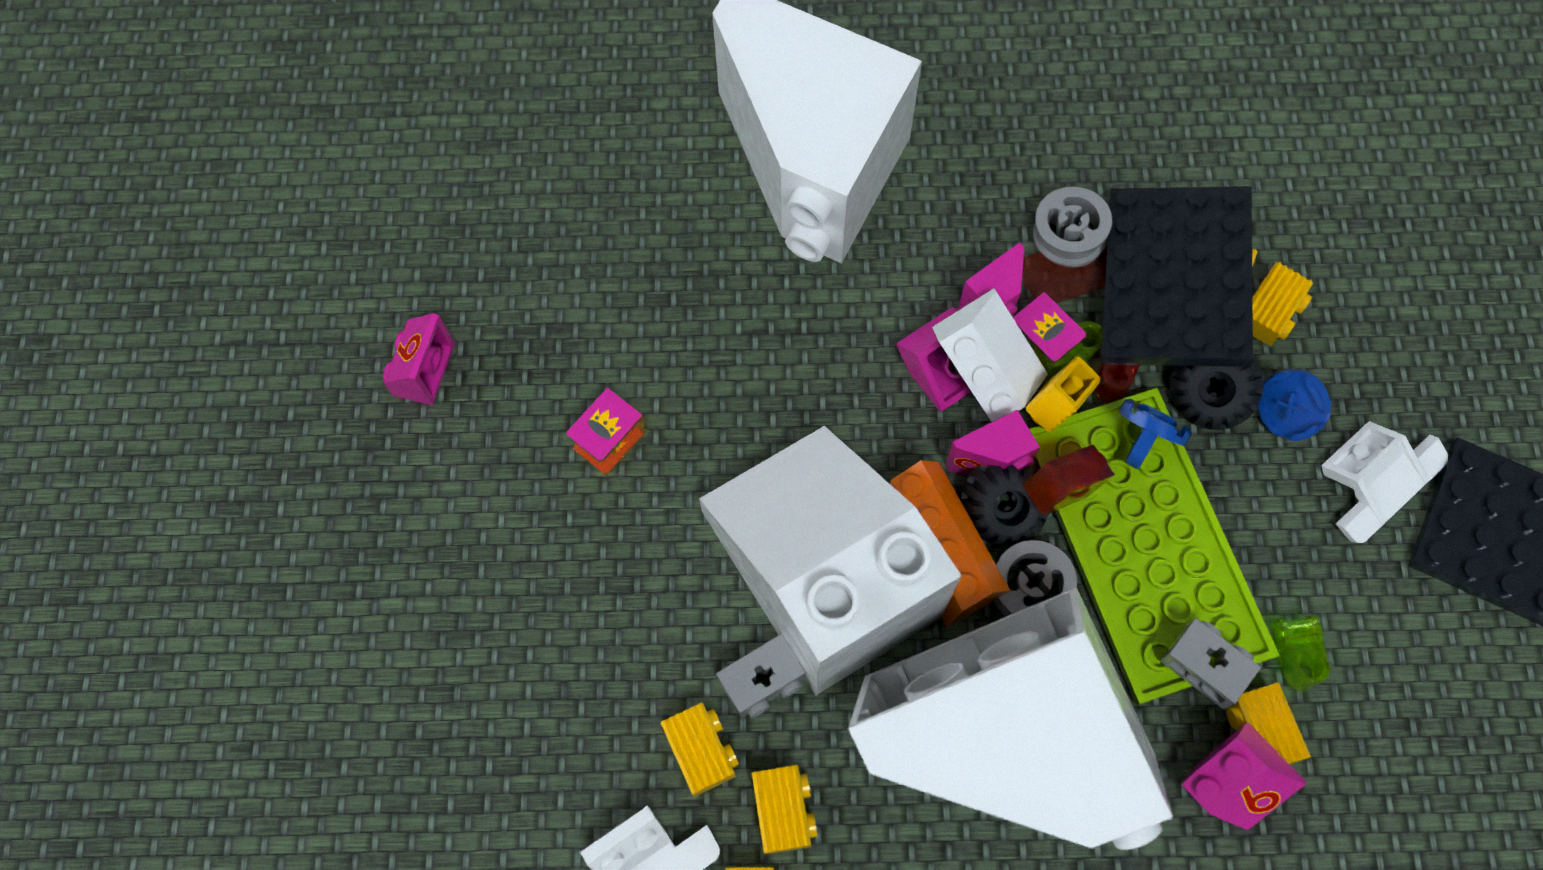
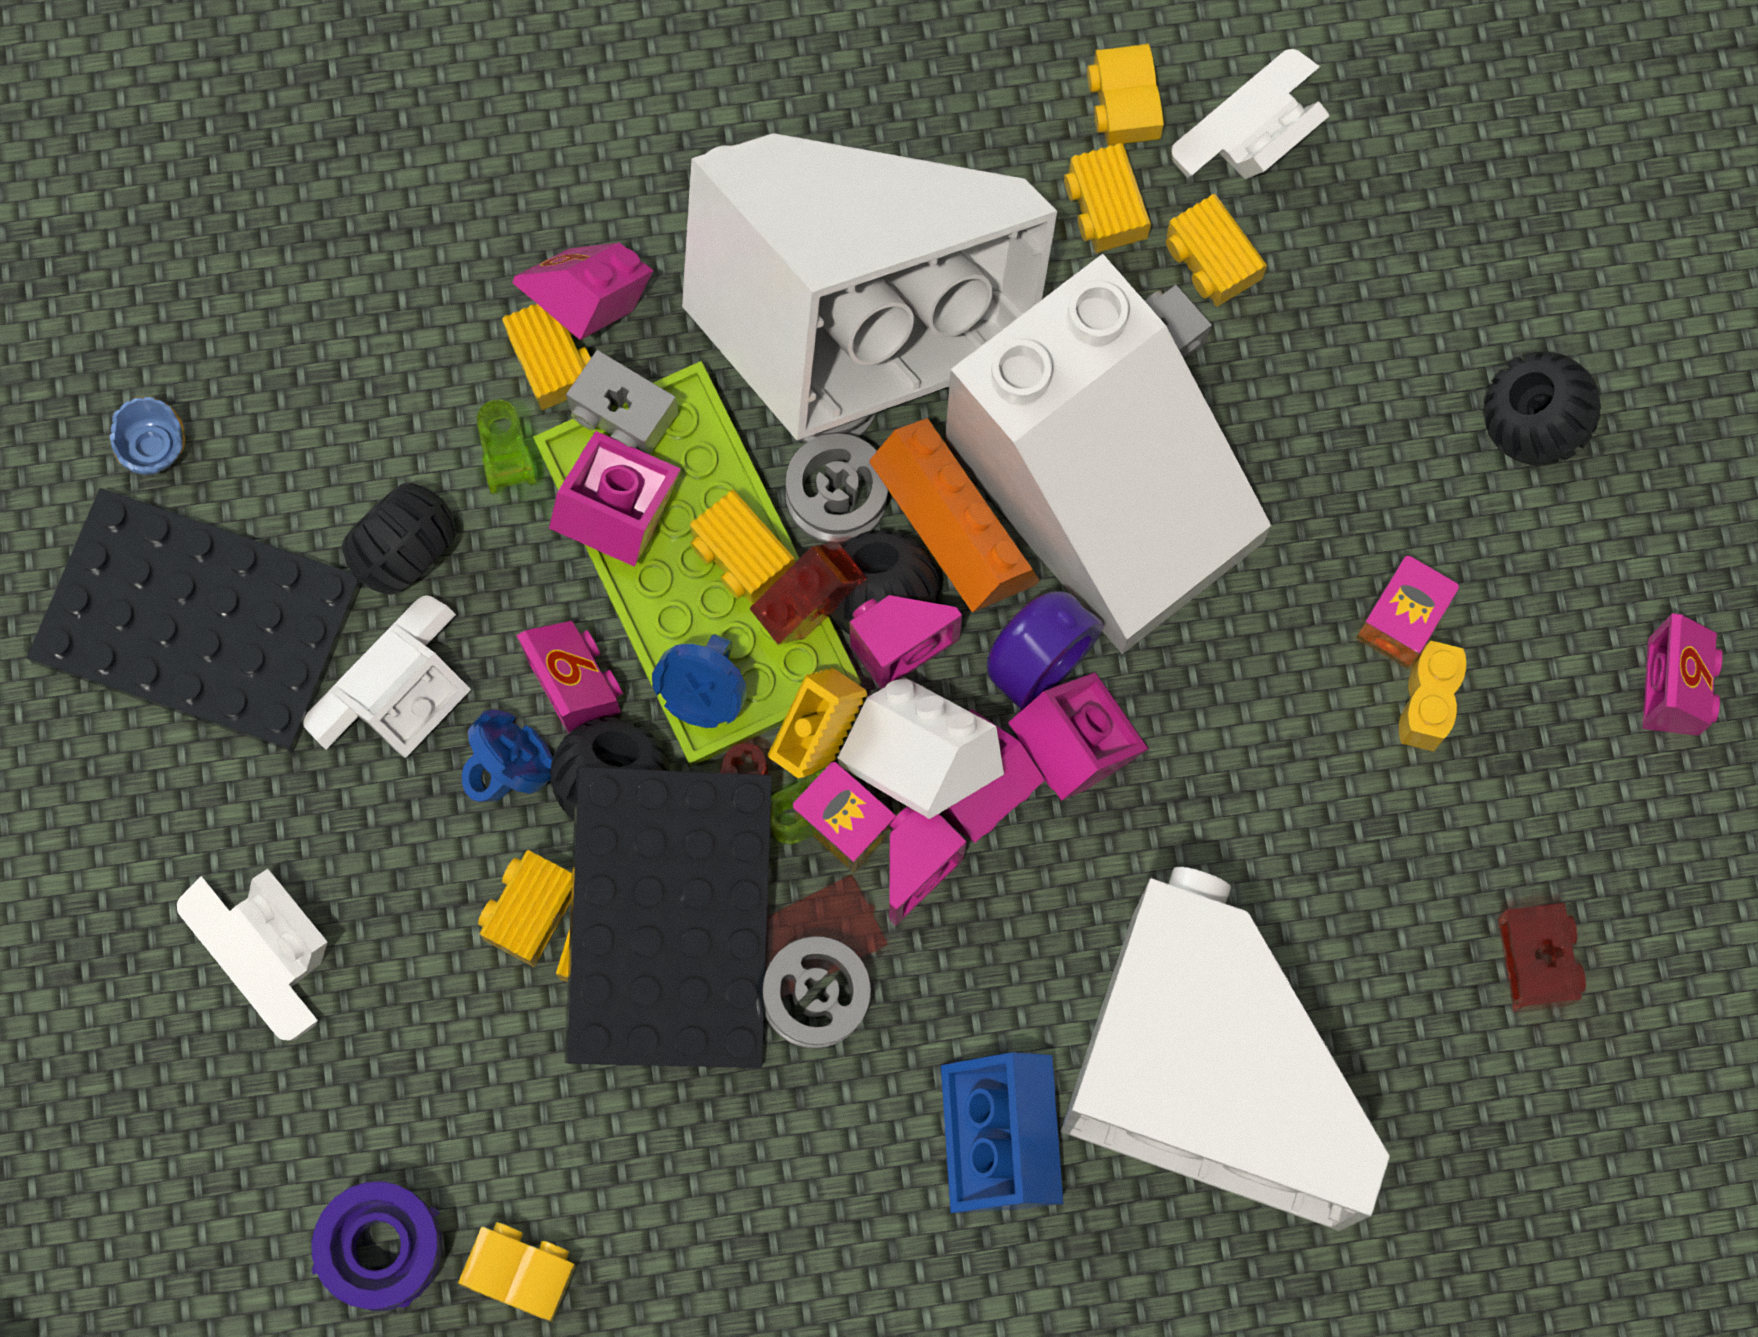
camera: 170 degrees right, 5 degrees up
none -> white plate [177,869,327,1041]
none -> dark purple piece [312,1182,443,1311]
none -> black wheel [342,482,456,595]
none -> yellow brick [458,1222,576,1323]
none -> dark pink slope [516,621,623,734]
none -> dark pink slope [549,431,681,567]
none -> yellow brick [690,489,796,604]
none -> blue slope [941,1052,1063,1213]
none -> dark purple piece [986,591,1104,710]
none -> dark pink slope [1008,673,1148,801]
none -> yellow brick [1399,641,1466,752]
none -> black wheel [1484,352,1601,466]
none -> clear red brick [1498,903,1586,1013]

